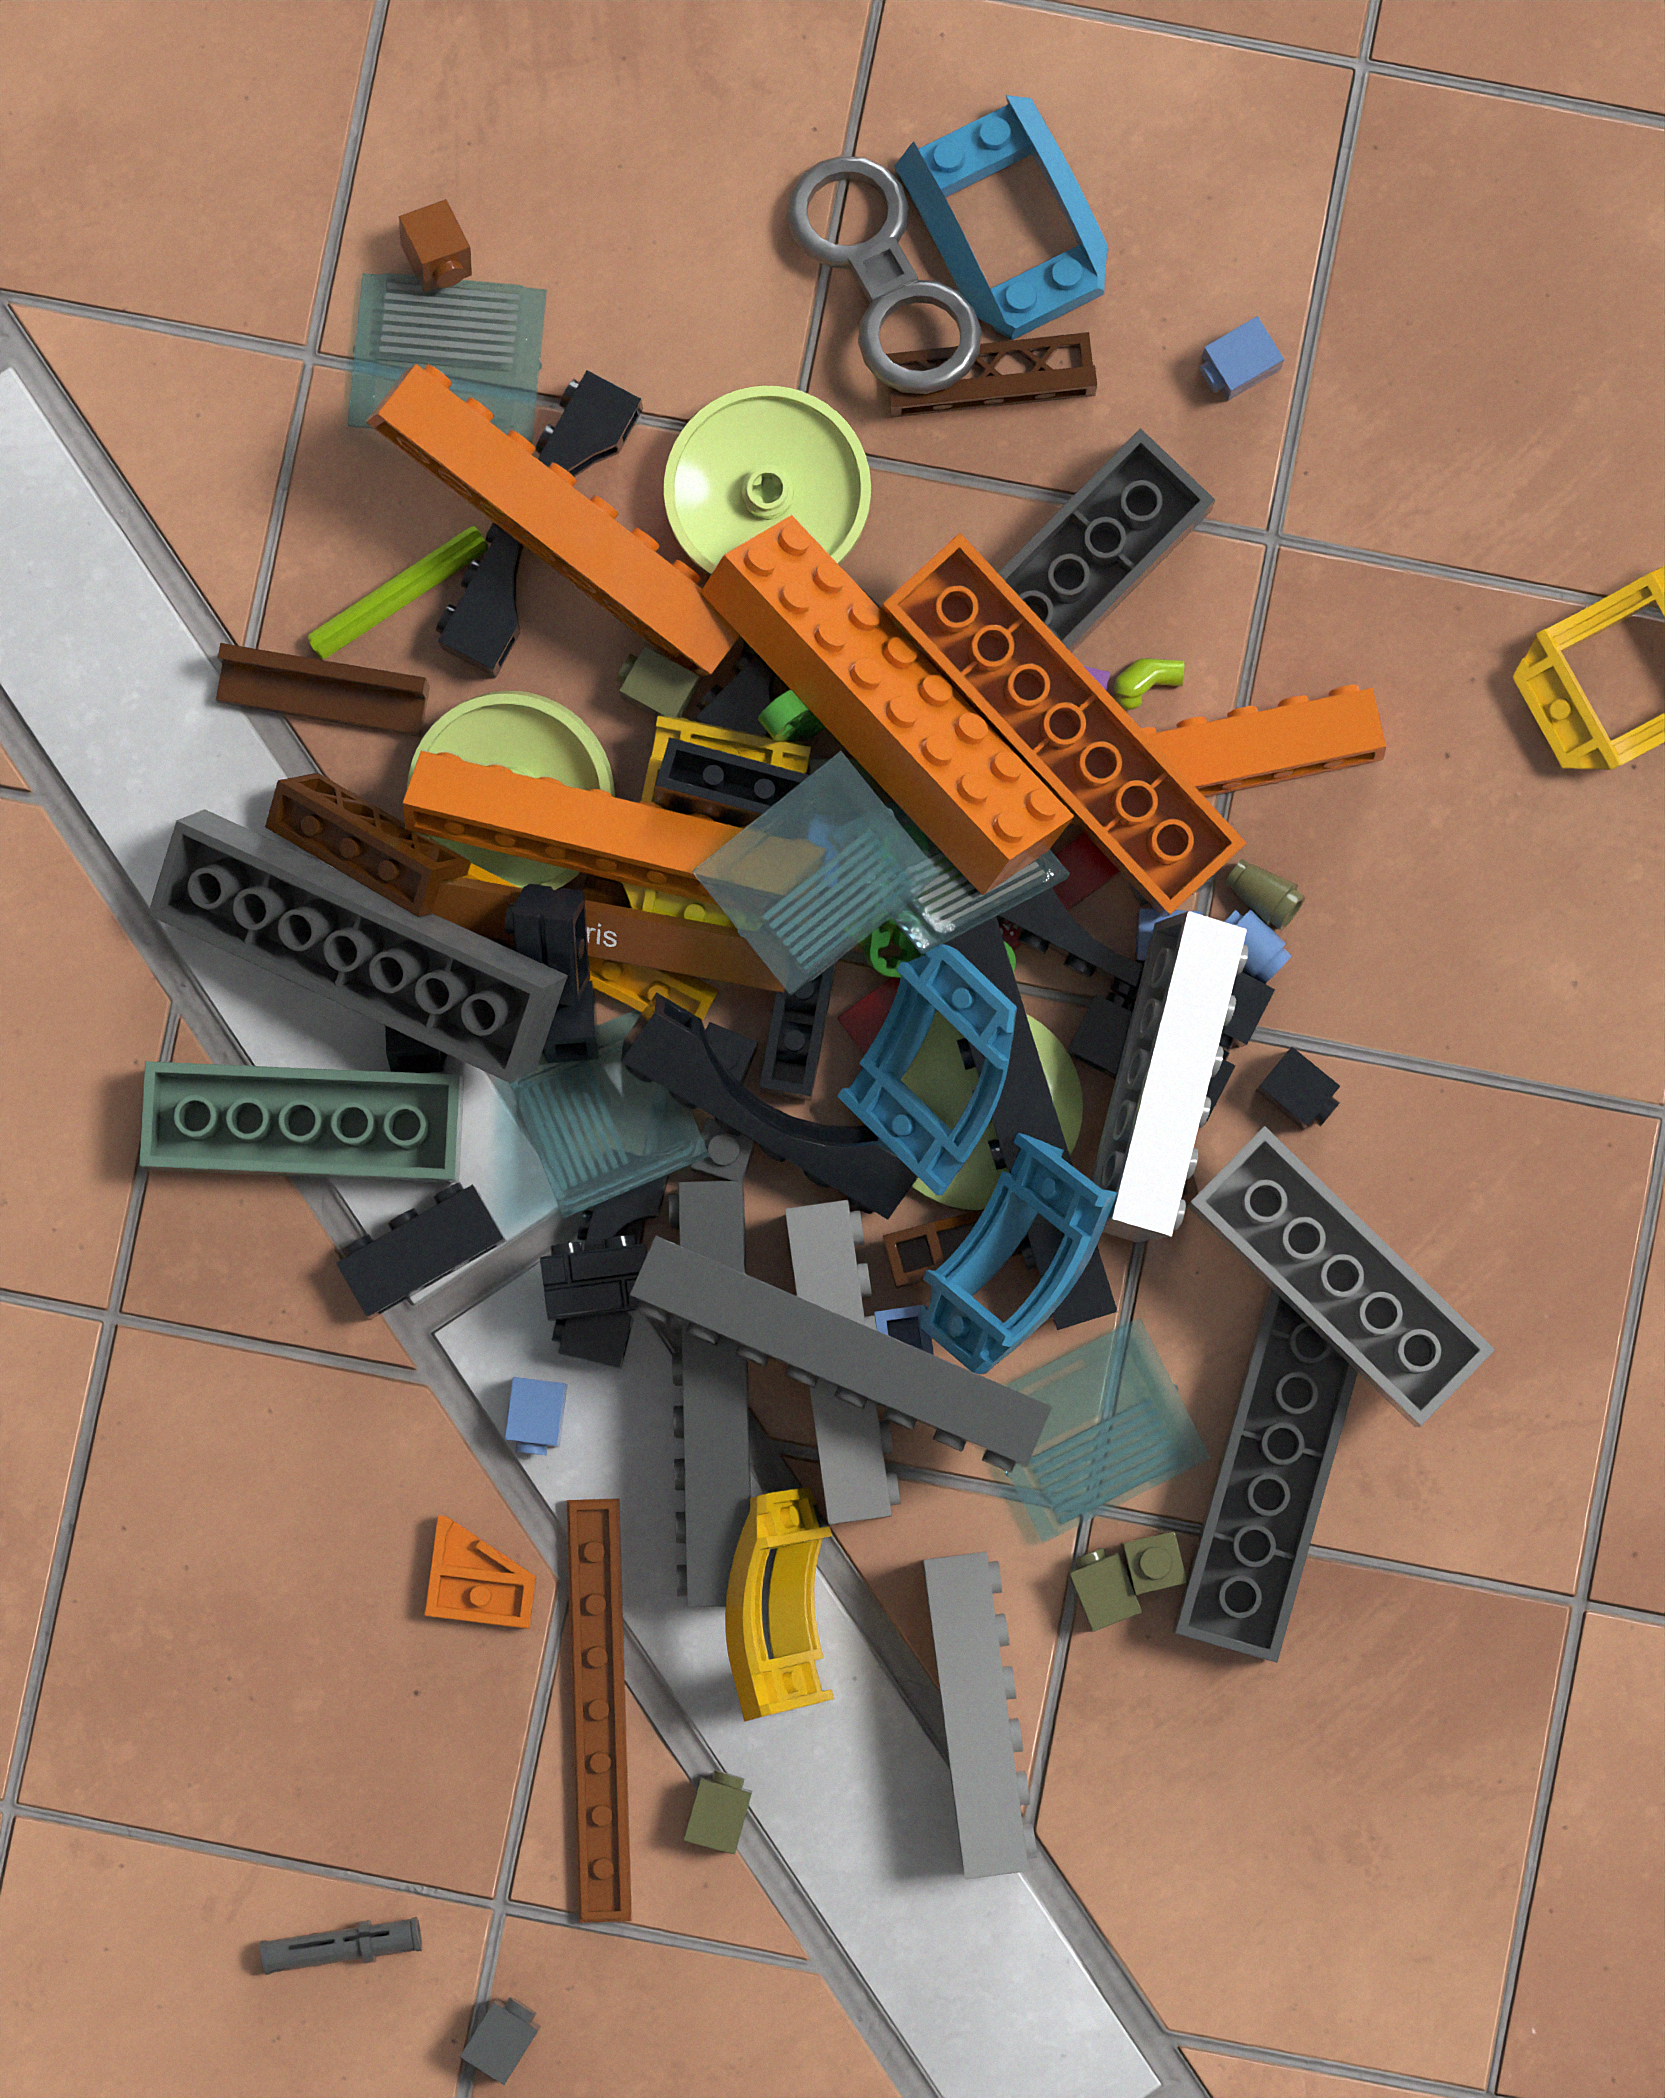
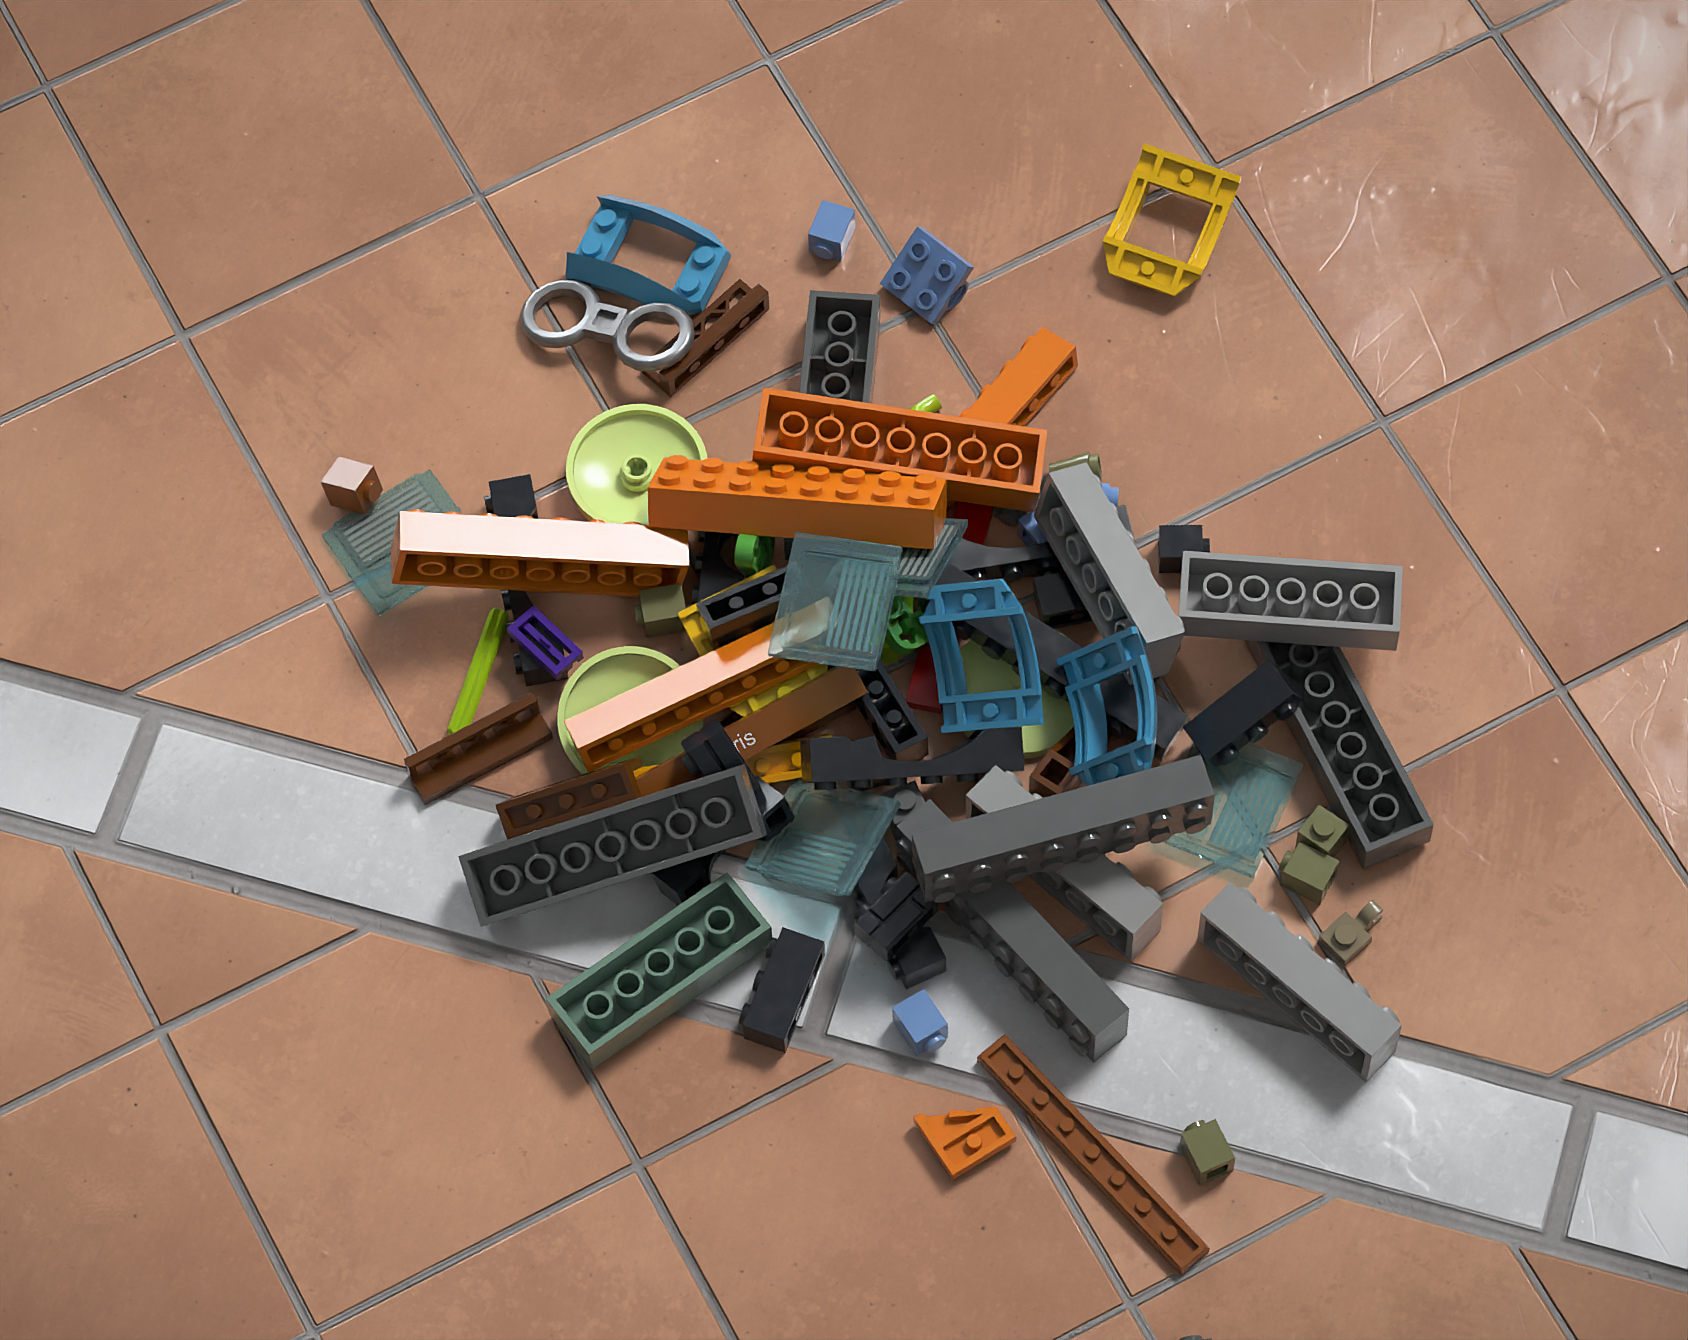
camera: 40 degrees left, 20 degrees down
yellow wedge [725,1487,834,1722] -> none
none -> dark purple tile [507,605,584,681]
none -> medium blue plate [880,226,974,324]
none -> black brick [1183,660,1303,767]
none -> dark tan plate [1319,900,1383,966]

